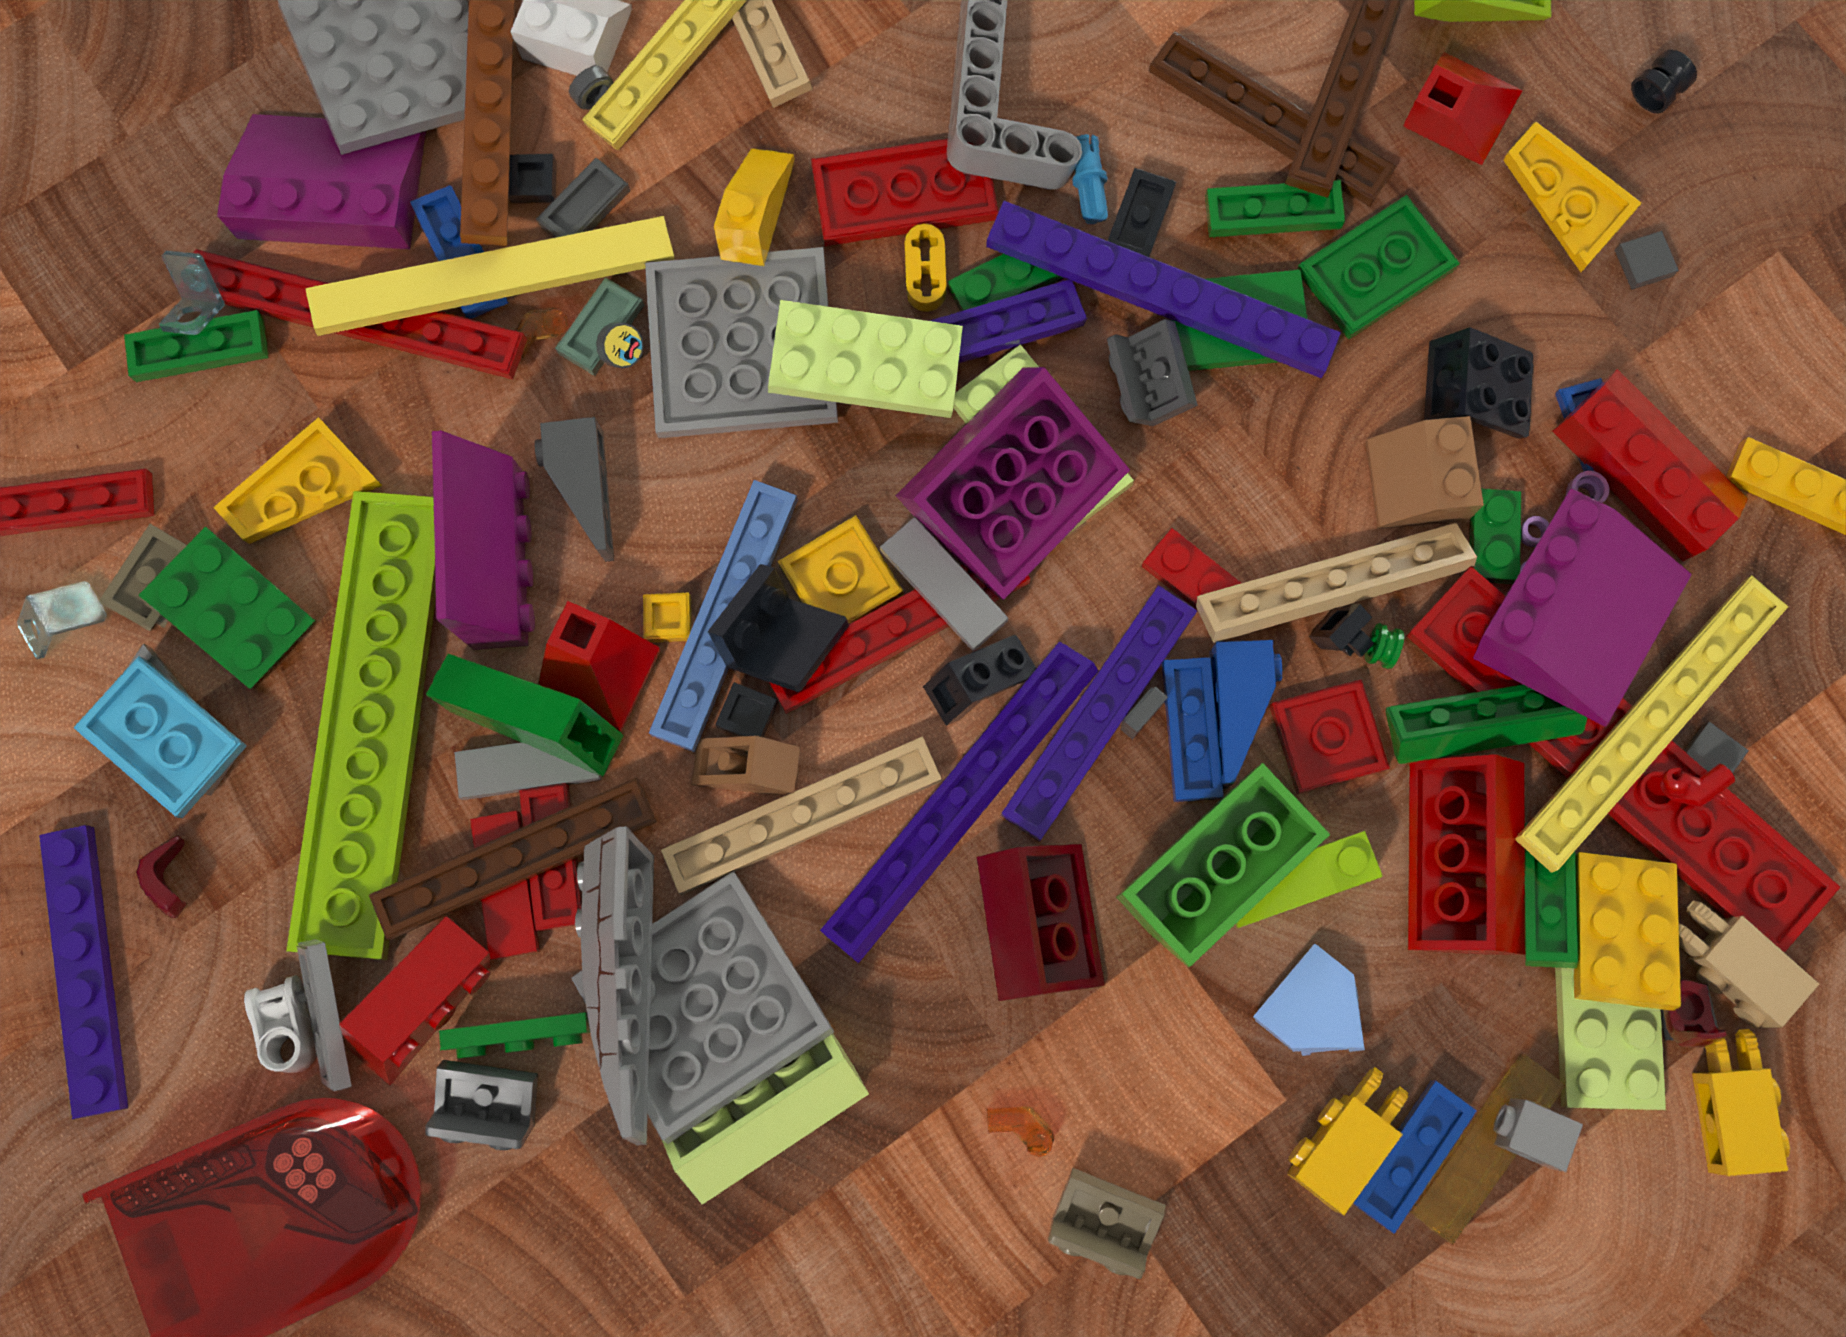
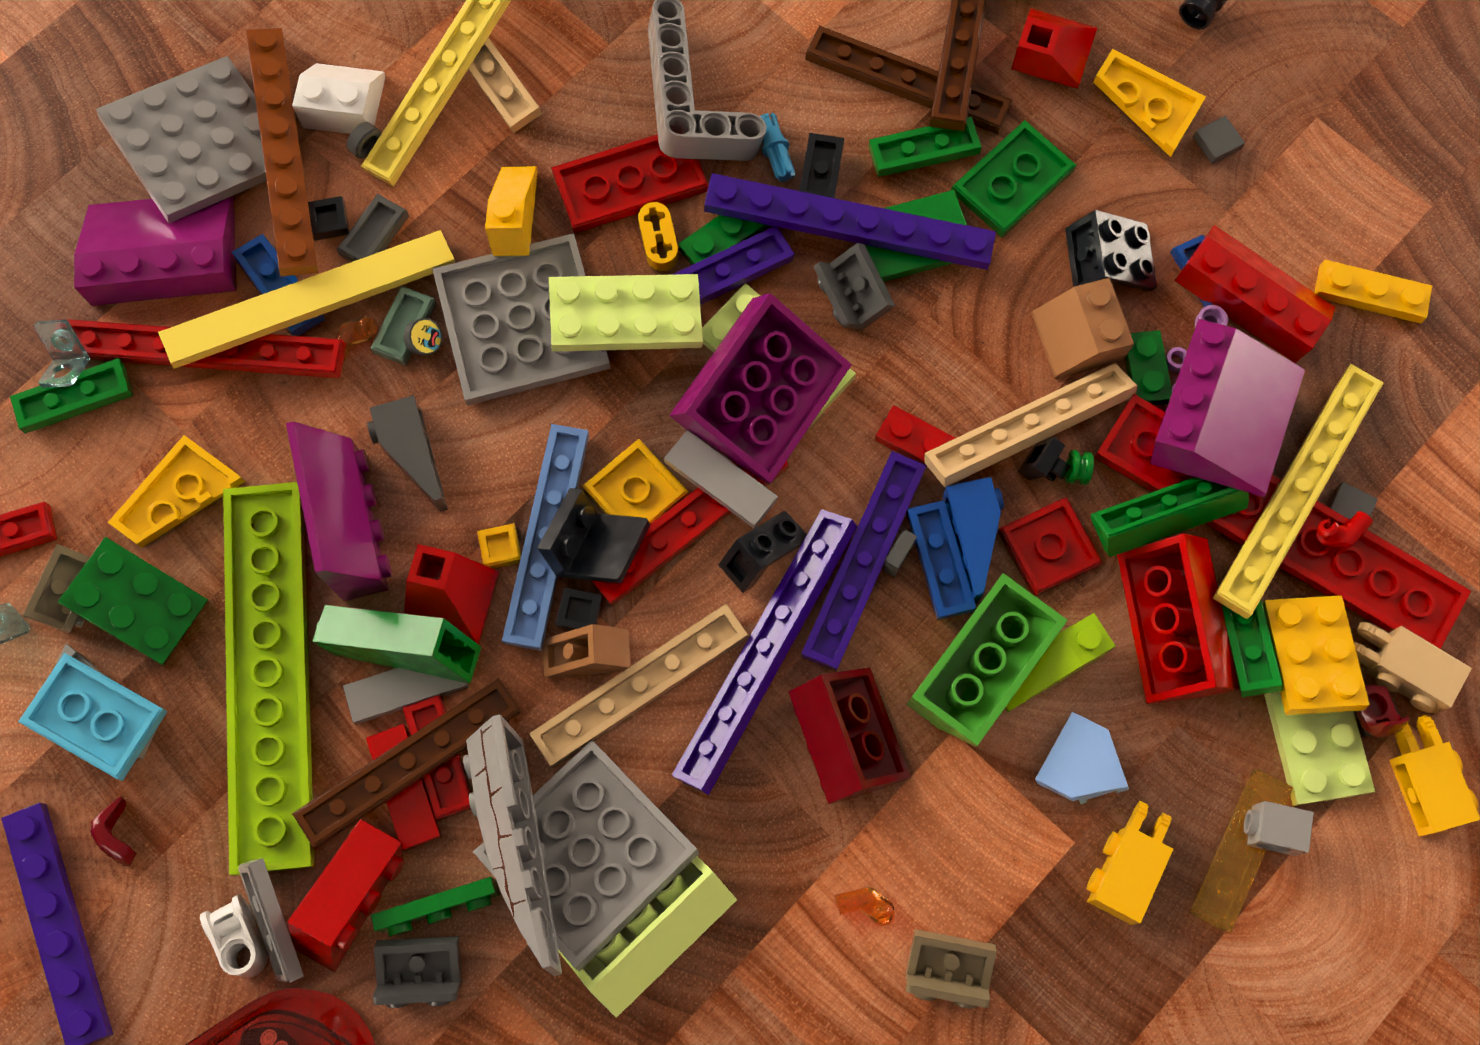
camera: 15 degrees left, 5 degrees down
blue plate [1353,1080,1477,1234] -> none

